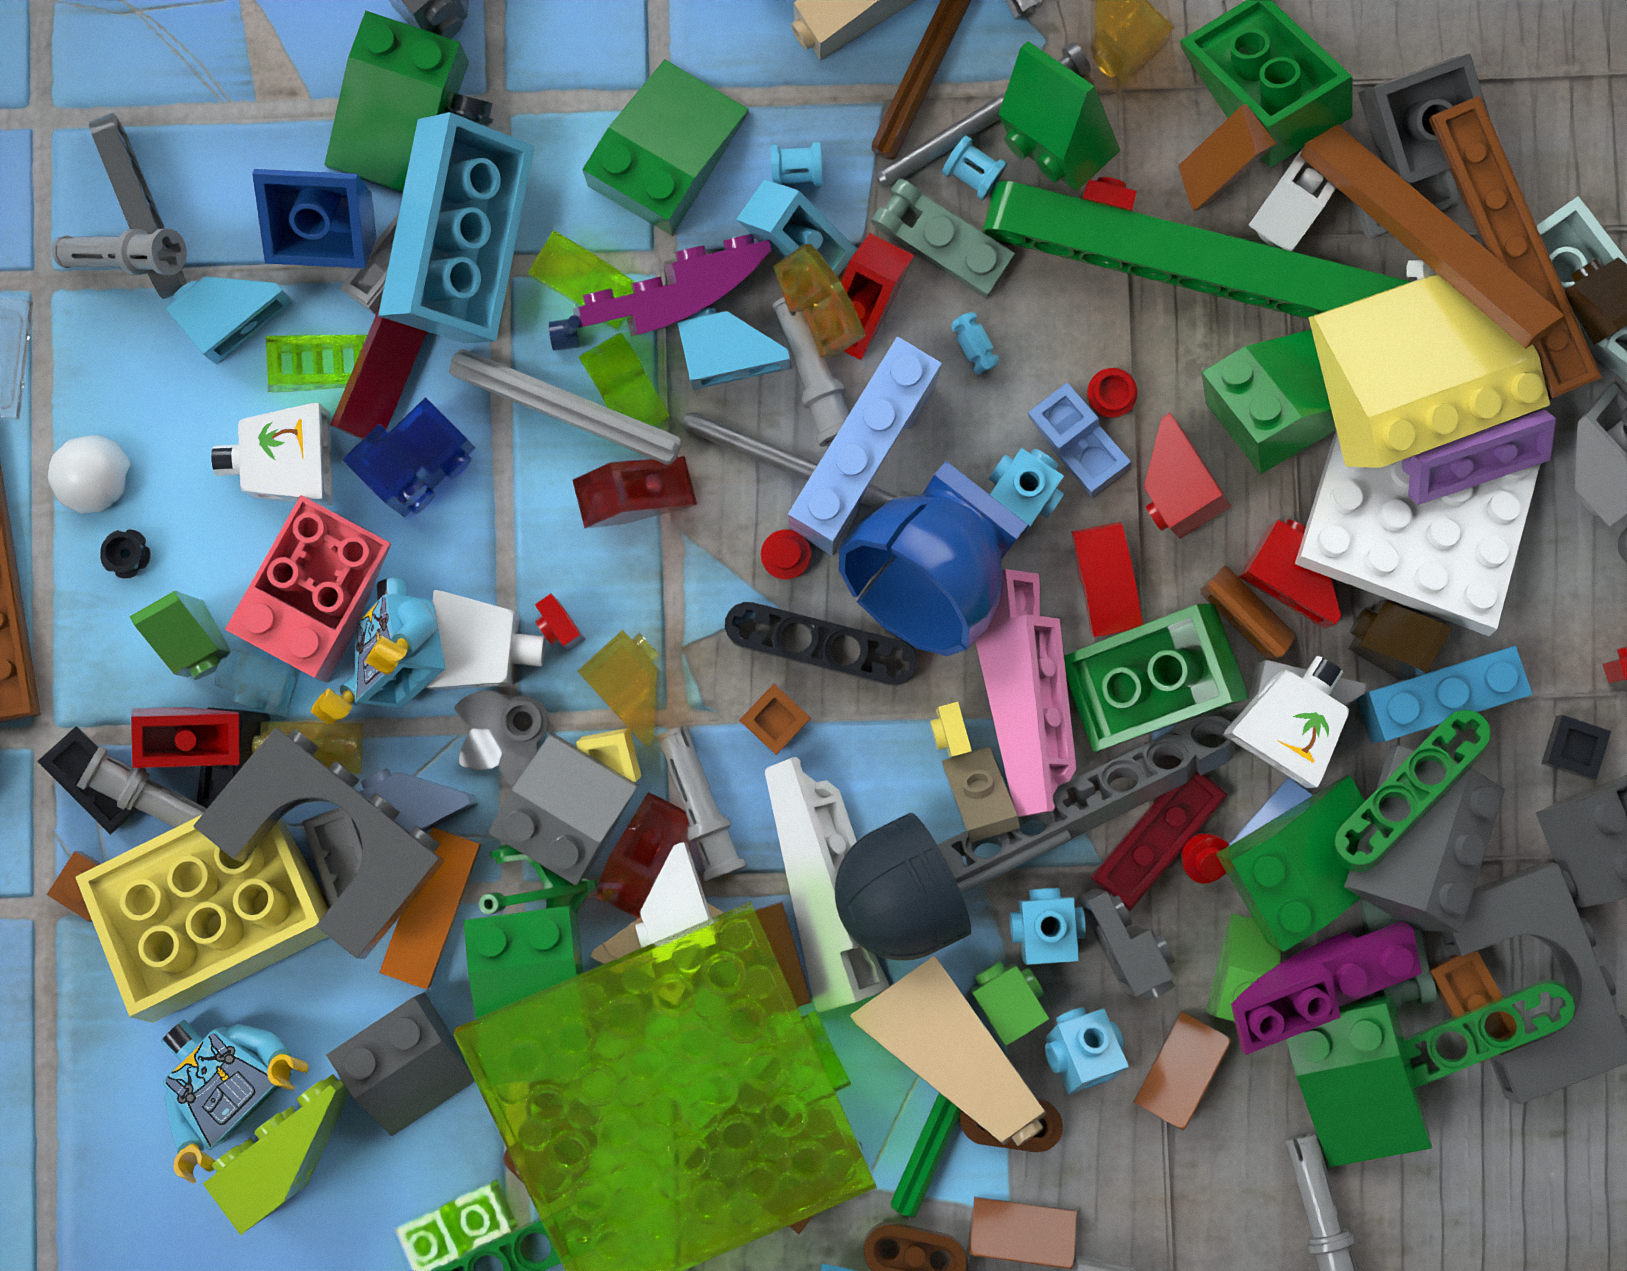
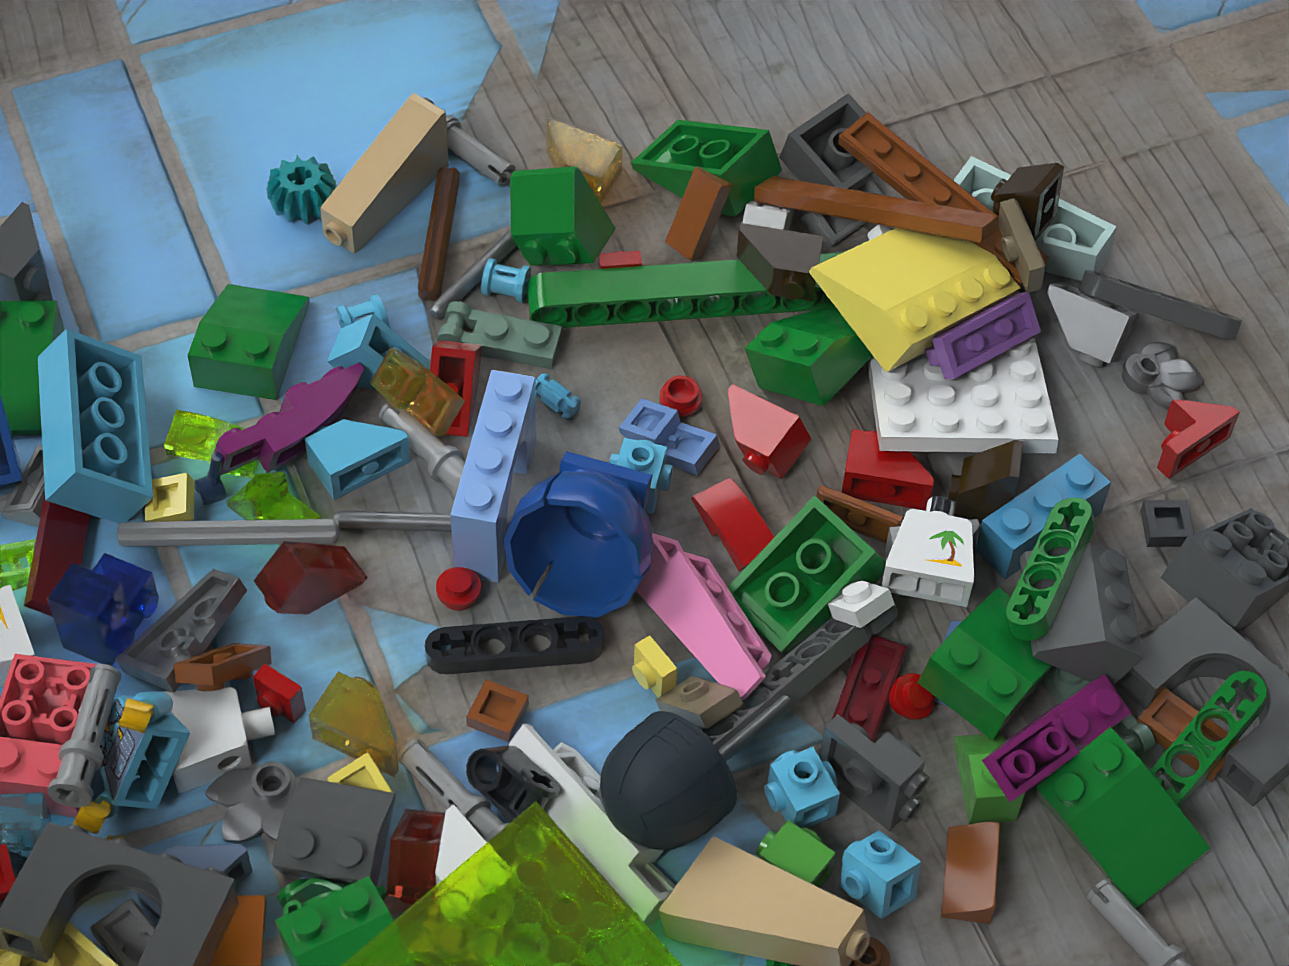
camera: 25 degrees left, 30 degrees down
none -> light grey pin [48,664,121,807]
none -> flat silver wing [115,569,247,693]
none -> light yellow plate [145,473,195,522]
none -> dark orange plate [174,643,272,691]
none -> black piece [466,745,561,831]
none -> dark brown slope [736,223,824,302]
none -> white plate [828,581,895,628]
none -> dark tan plate [998,198,1045,293]

